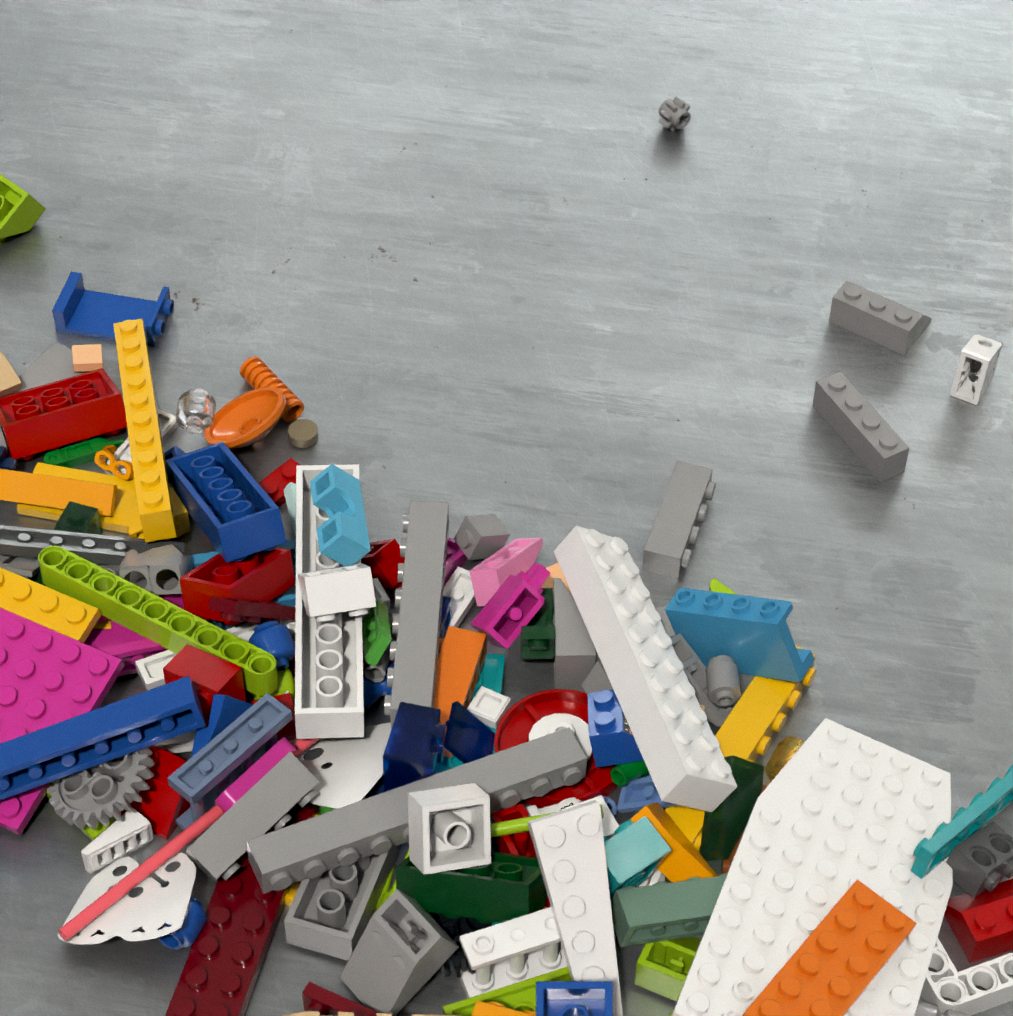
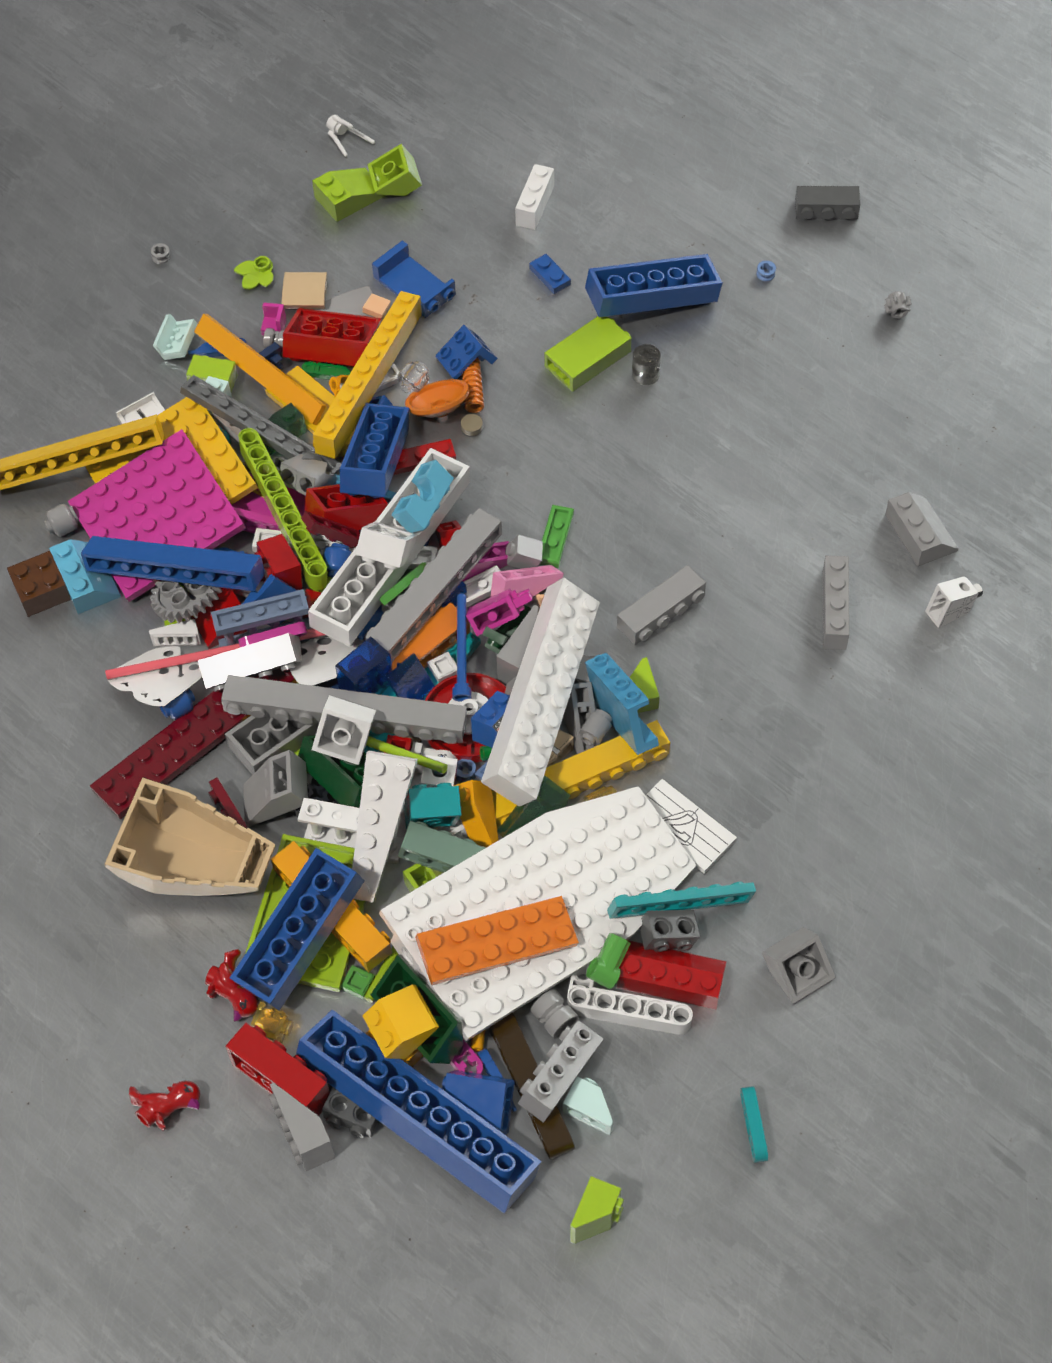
camera: 35 degrees right, 10 degrees up
none -> blue bracket [436,324,498,379]
none -> blue piece [452,593,471,702]
none -> white brick [515,164,554,230]
none -> blue plate [529,254,571,294]
none -> bright green tile [540,505,574,568]
none -> lime brick [544,316,632,392]
none -> blue brick [585,254,723,317]
none -> bright green piece [586,933,631,989]
none -> clear smoke wheel [632,344,661,385]
none -> white tile [645,779,737,874]
none -> medium blue bush [756,260,776,281]
none -> dark grey brick [795,186,860,219]

